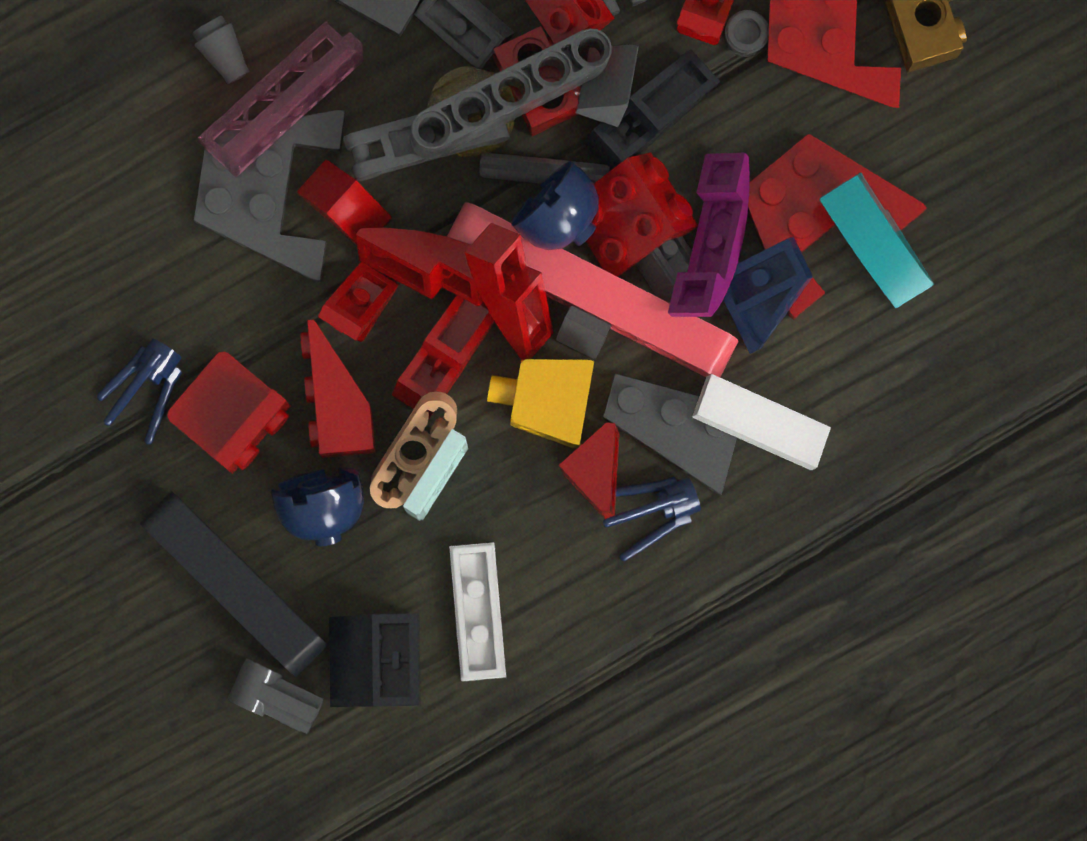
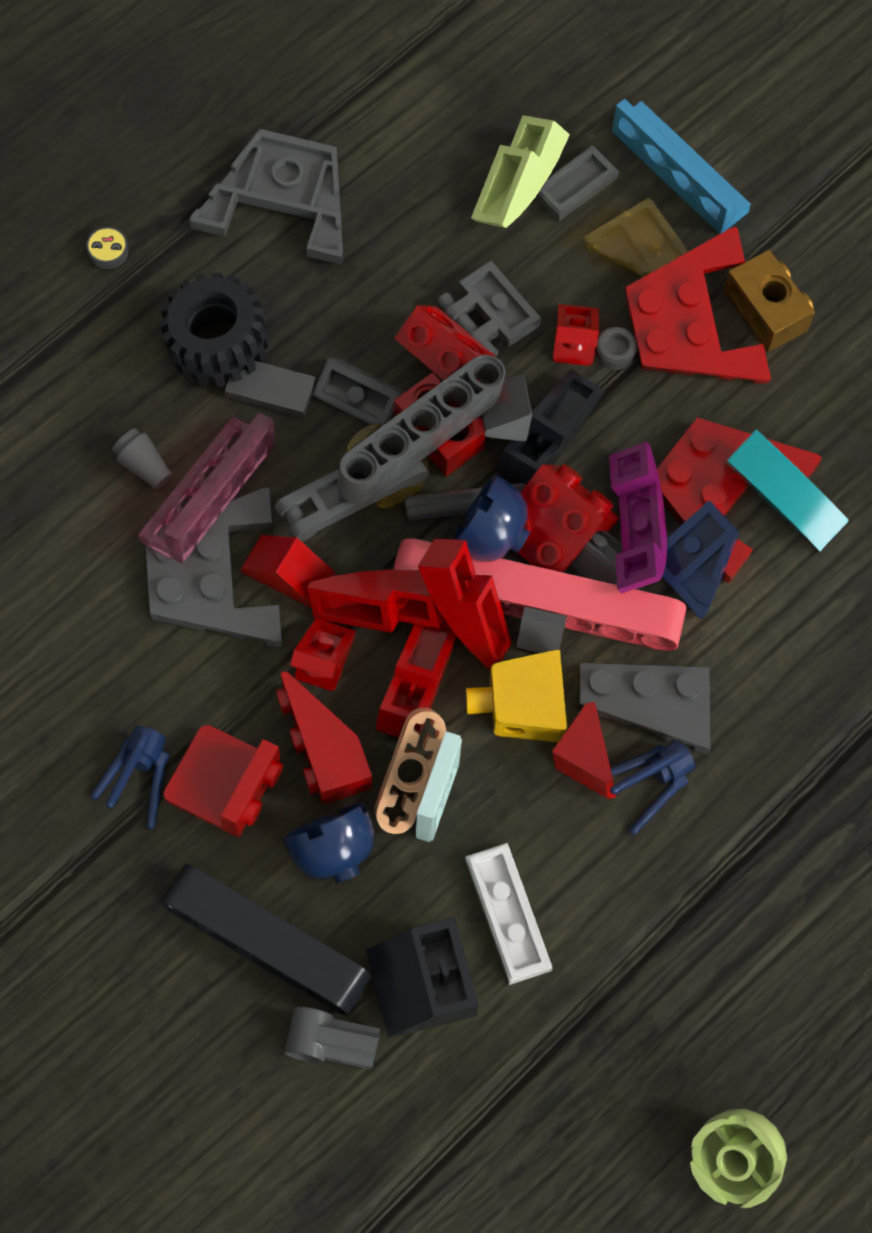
camera: 15 degrees left, 15 degrees down
white tile [692,374,831,470] -> none

